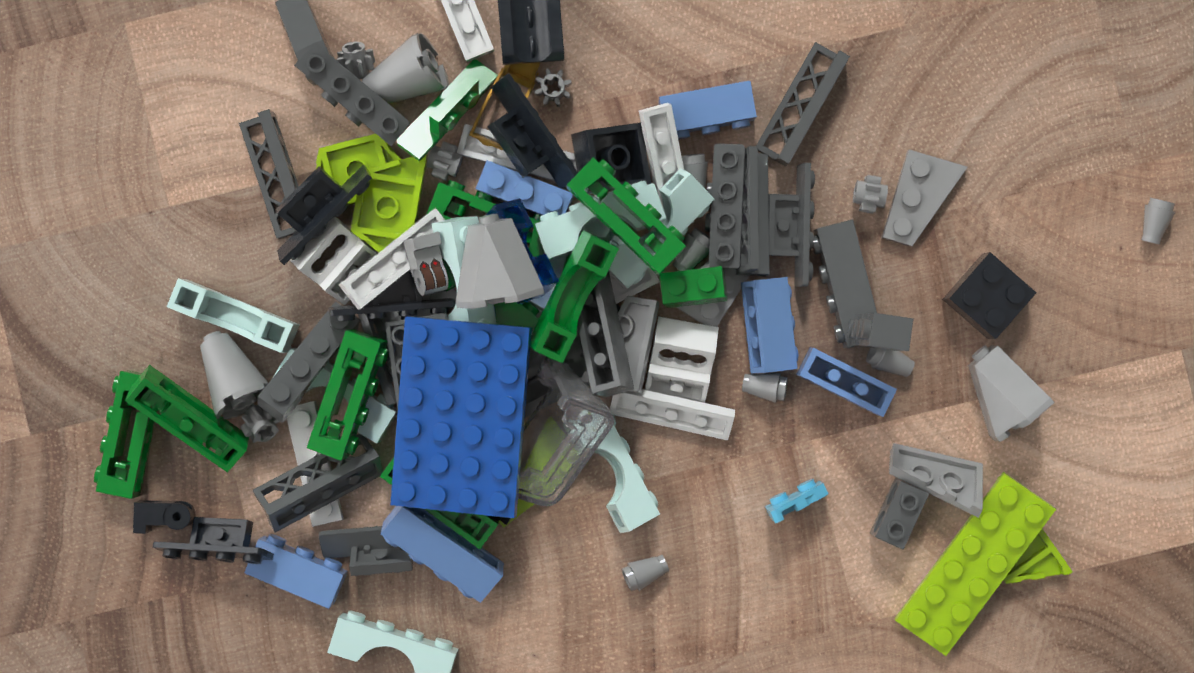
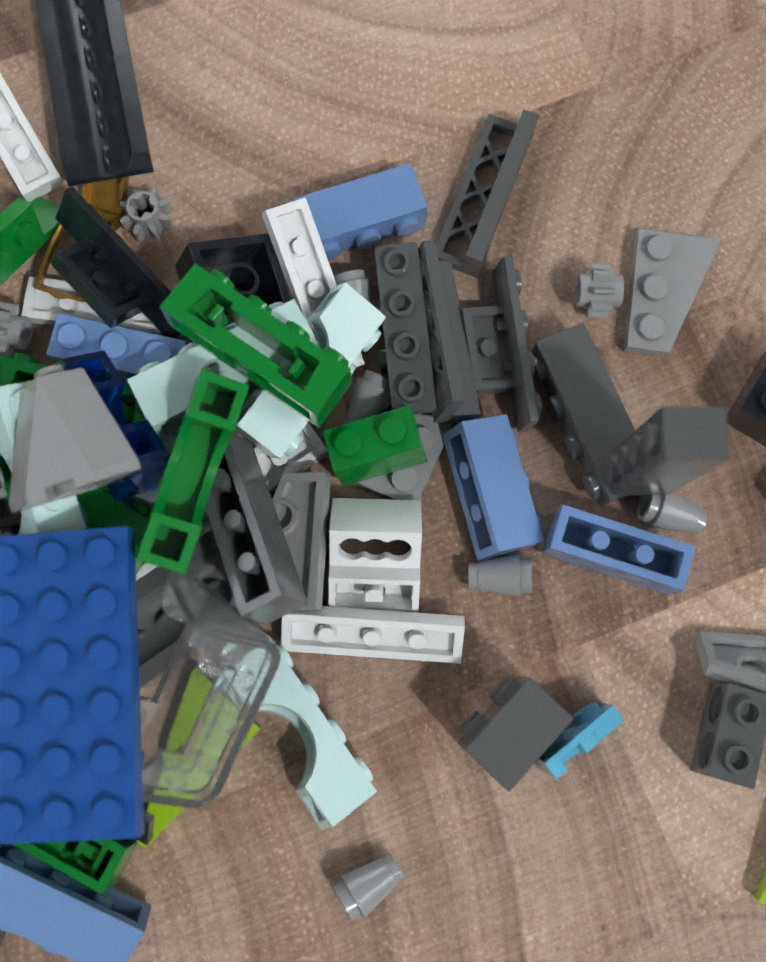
camera: 10 degrees left, 10 degrees down
none -> dark grey brick [457,676,574,792]

